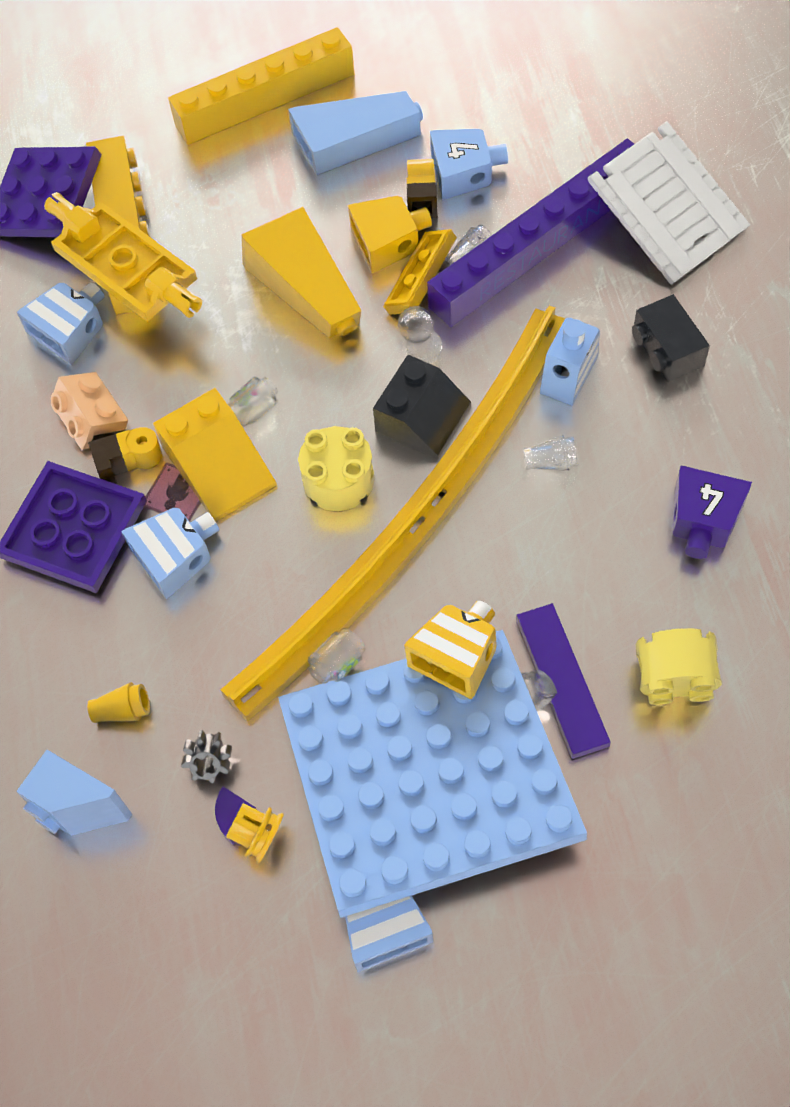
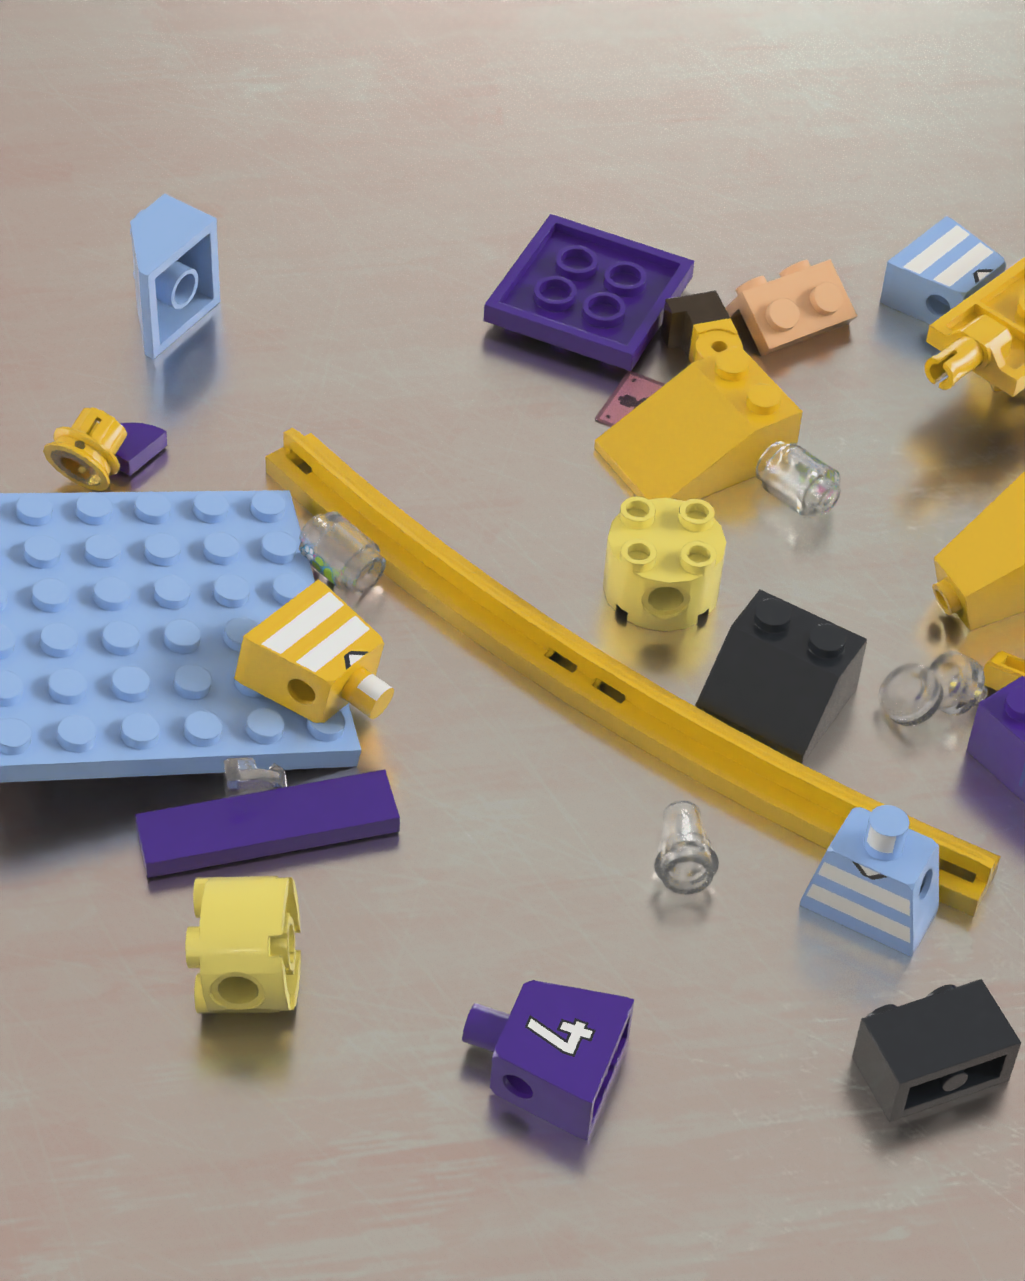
camera: 85 degrees right, 15 degrees down
yellow cone [87,682,150,723] -> none
light blue torso [121,508,219,599] -> none
gear [181,730,232,783] -> none

